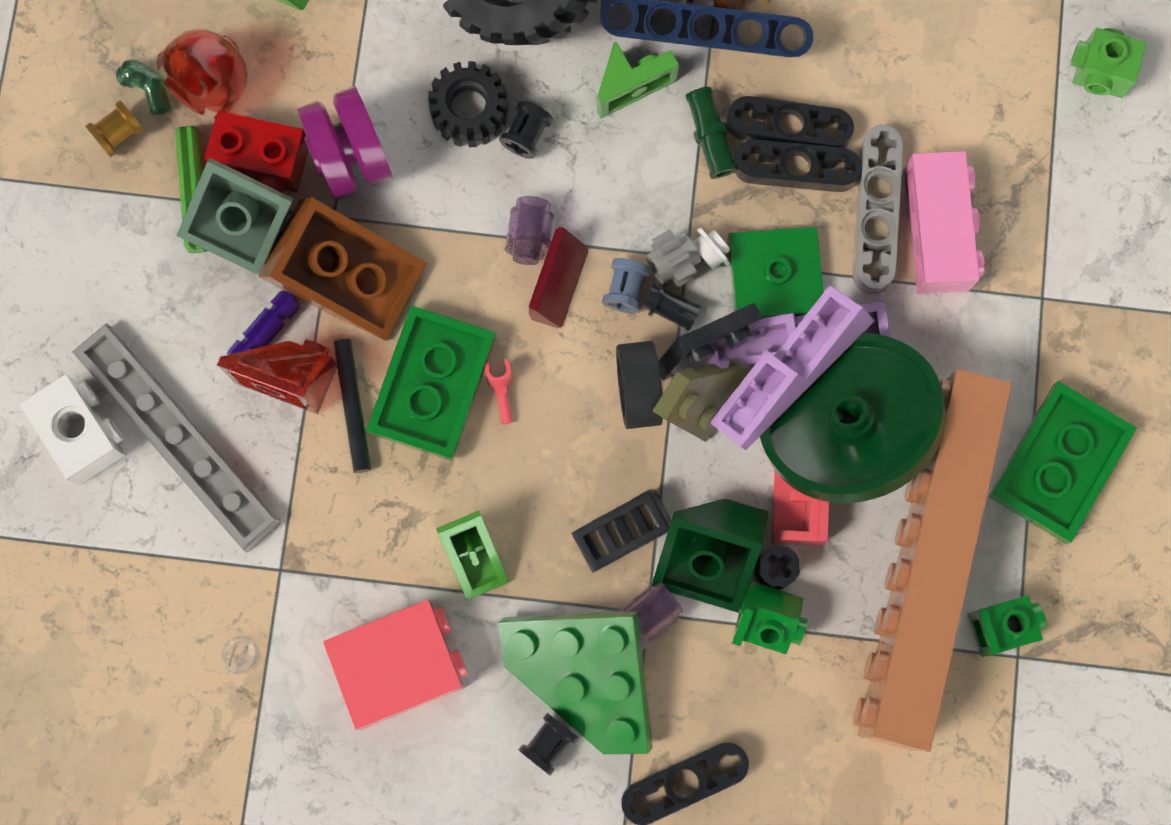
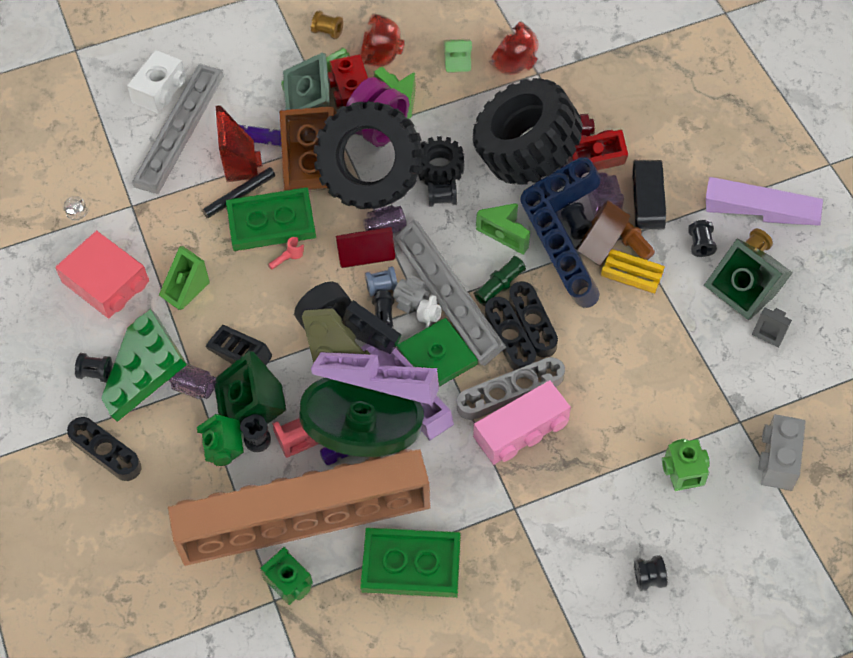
camera: 65 degrees right, 20 degrees down
clear green arm [116,59,172,115] -> none
none -> black tyre [313,101,424,209]
none -> bright green slope [374,67,416,119]
none -> light grey tile [394,220,506,366]

